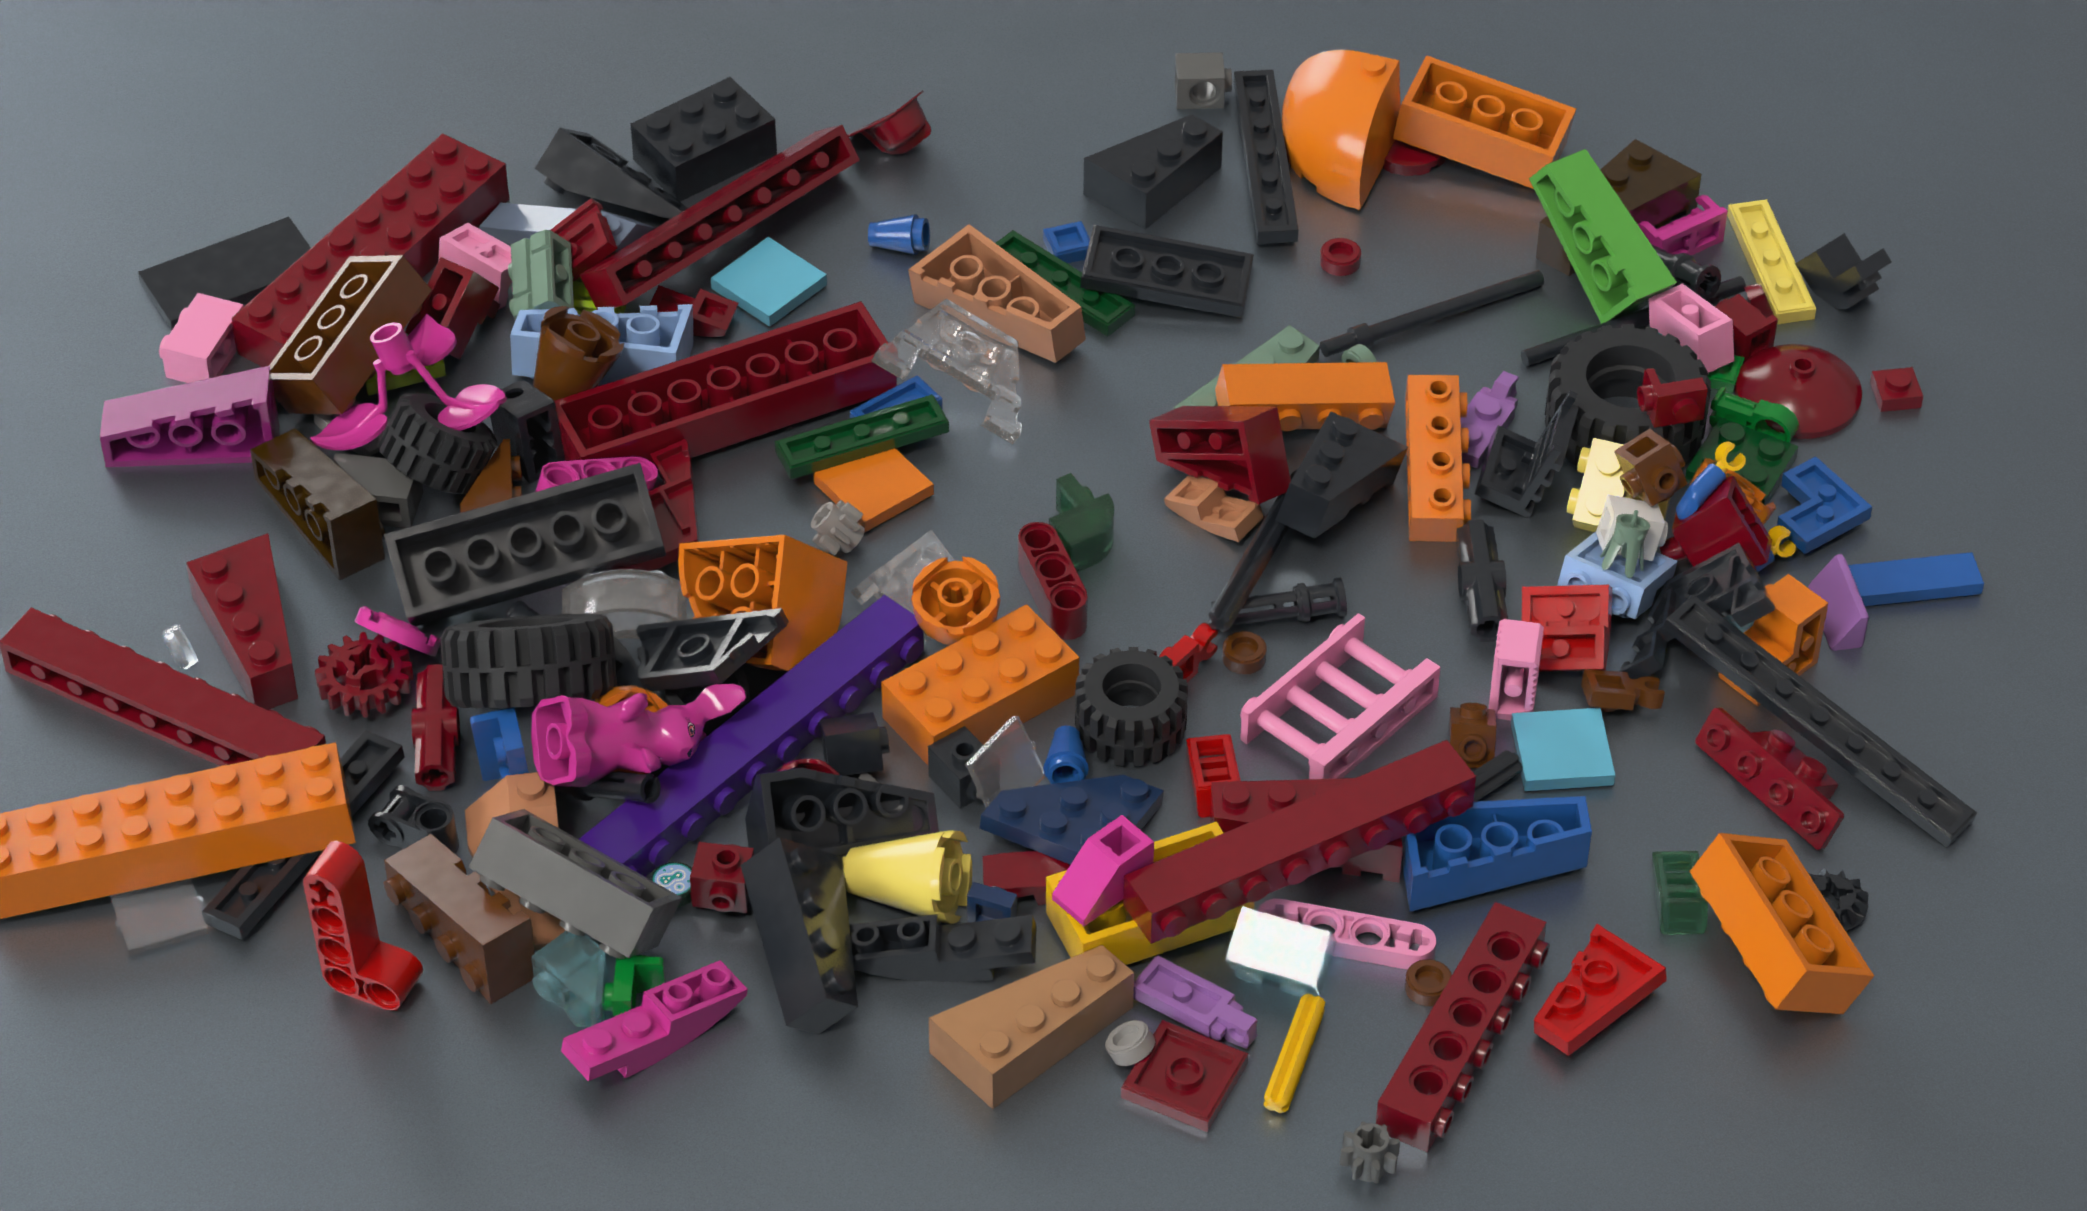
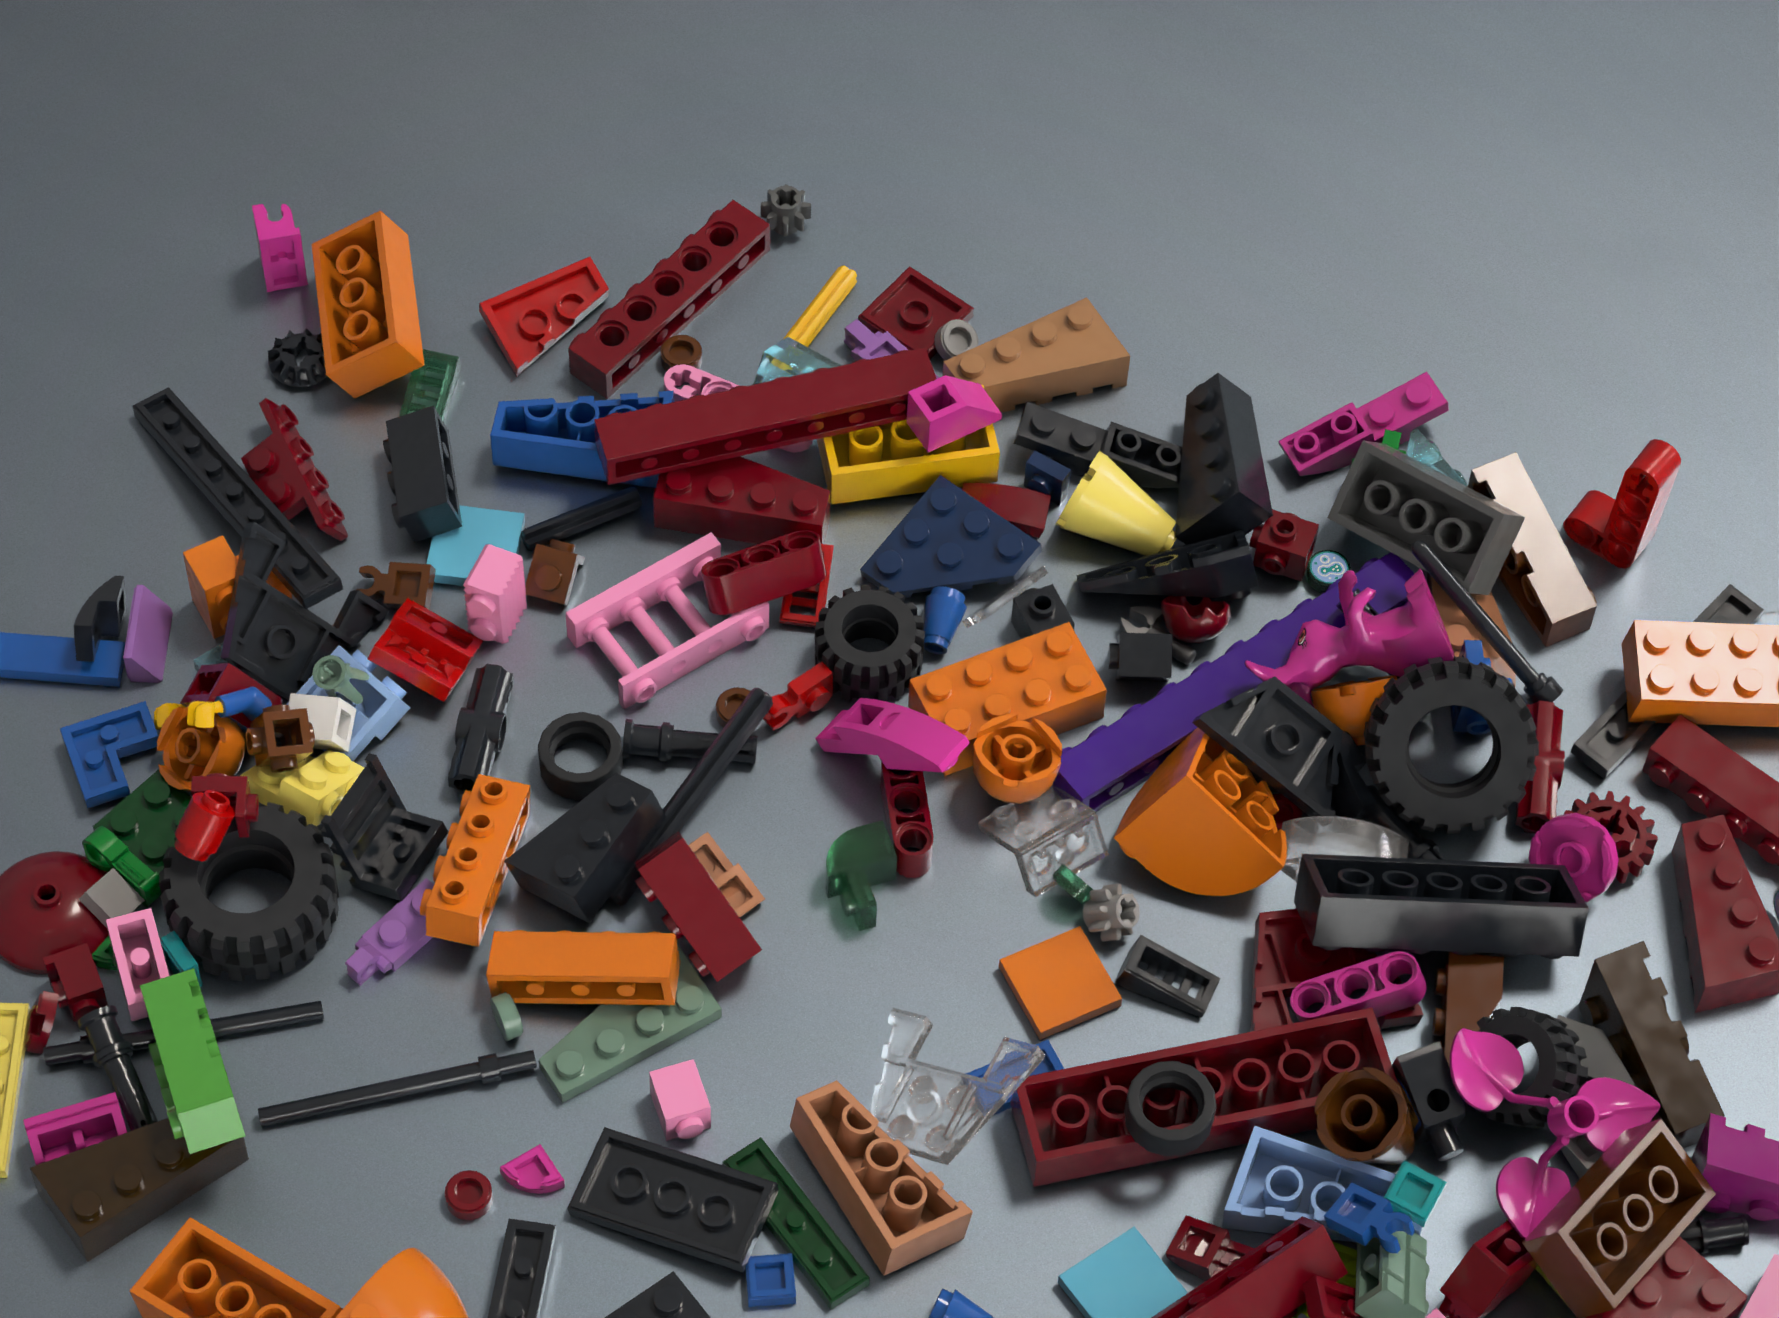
camera: 170 degrees left, 10 degrees up
black piece [368,785,459,854] -> none
dark green tile [775,394,949,479] -> none
none -> black slope [74,576,127,662]
none -> light grey tile [79,868,145,928]
none -> red brick [174,790,235,861]
none -> dark pink hinge [252,204,308,292]
none -> black brick [383,405,462,542]
none -> dark pink tile [500,1144,565,1194]
none -> black tyre [538,712,623,800]
none -> bright pink brick [649,1059,711,1141]
none -> dark red beam [701,530,826,615]
none -> dark pink slope [815,698,970,773]
none -> clear green tile [1052,864,1093,905]
none -> black slope [1115,935,1221,1018]
none -> black tyre [1124,1061,1216,1156]
none -> blue plate [1324,1182,1415,1253]
none -> teal tile [1383,1160,1447,1227]
none -> black piece [1411,540,1563,704]

